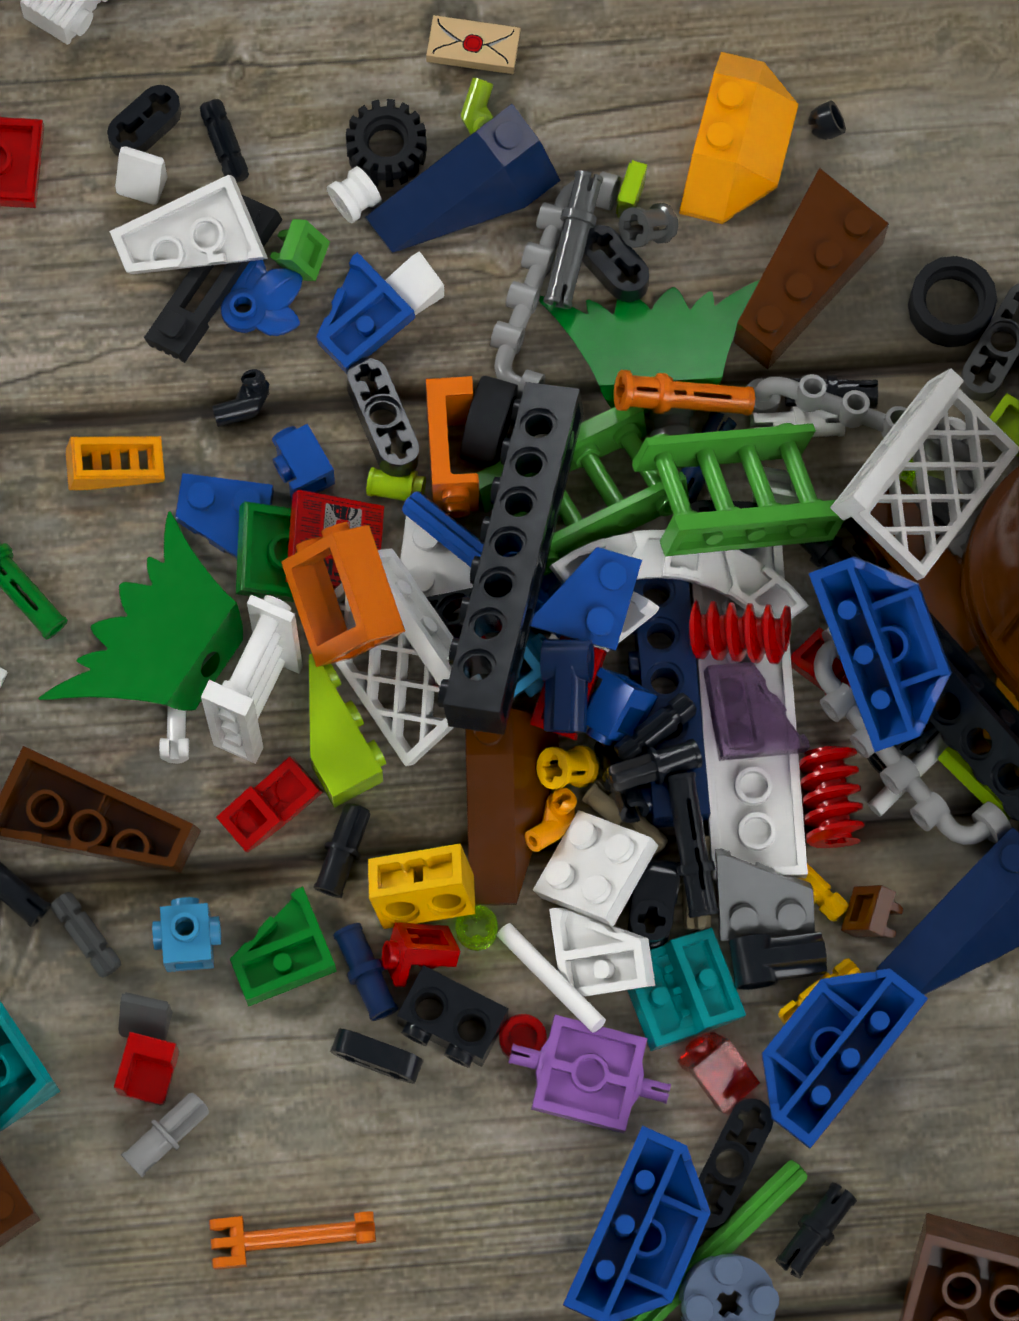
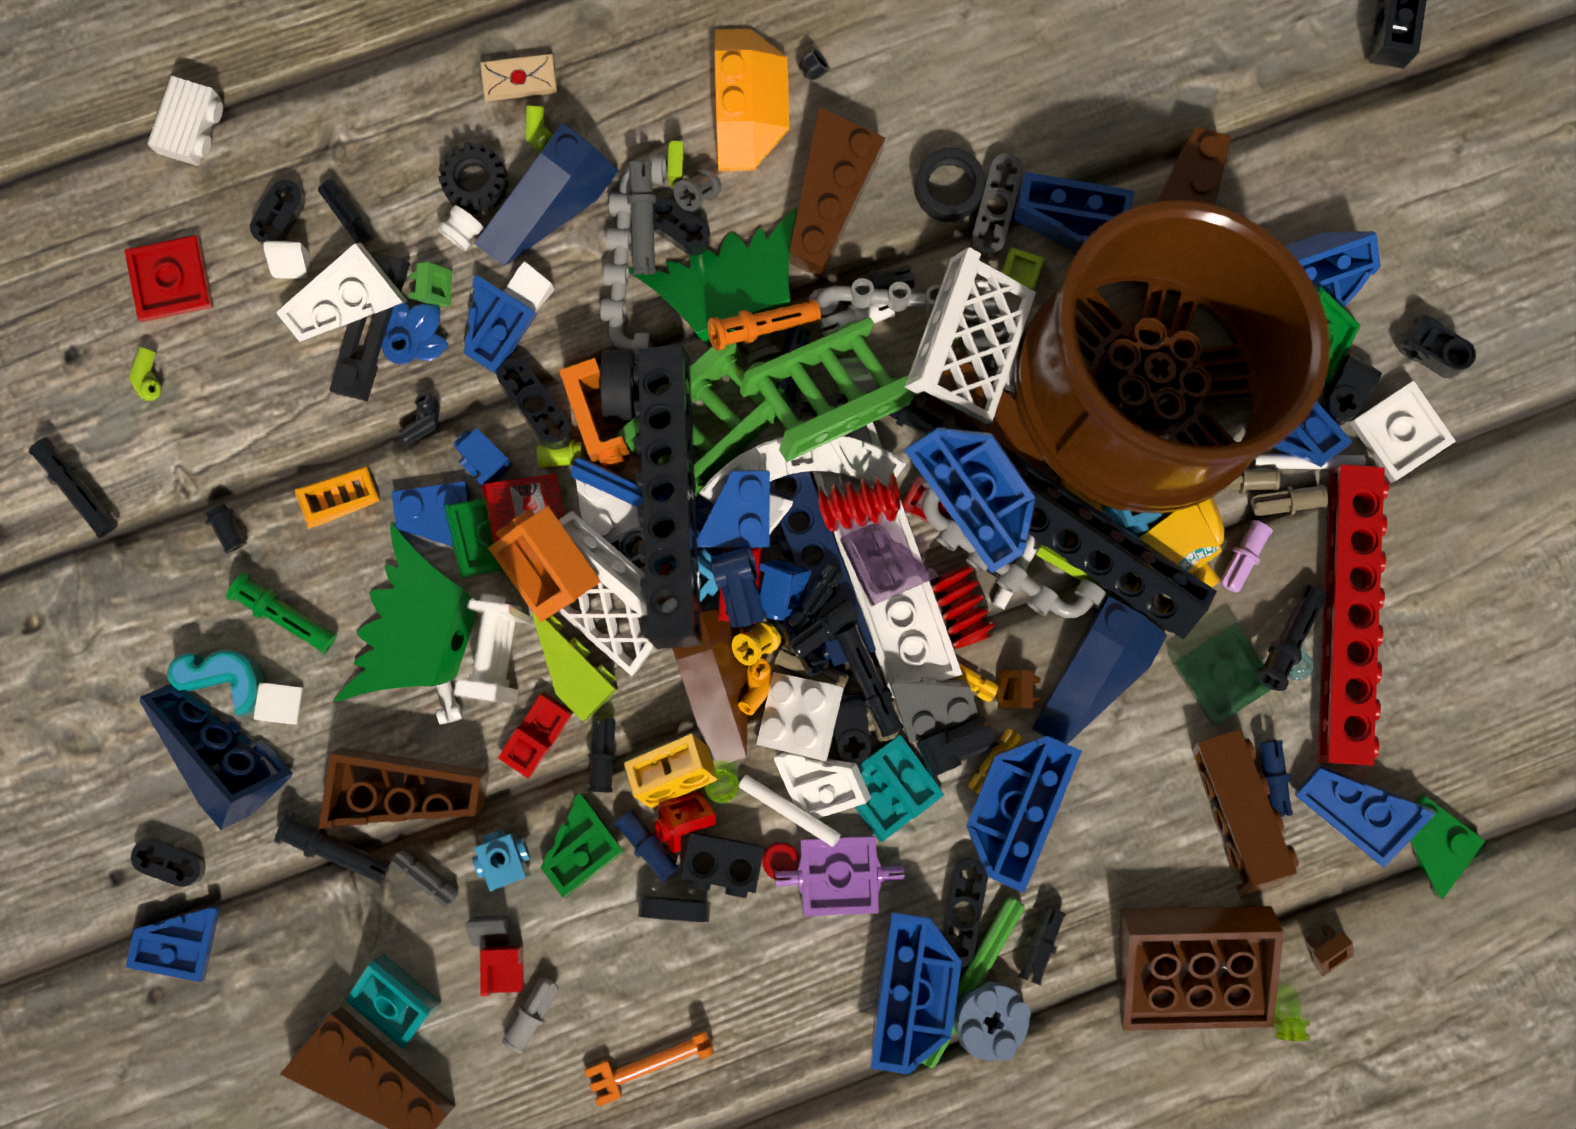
camera: 20 degrees left, 10 degrees up
clear red bracket [677,1032,760,1114] -> none

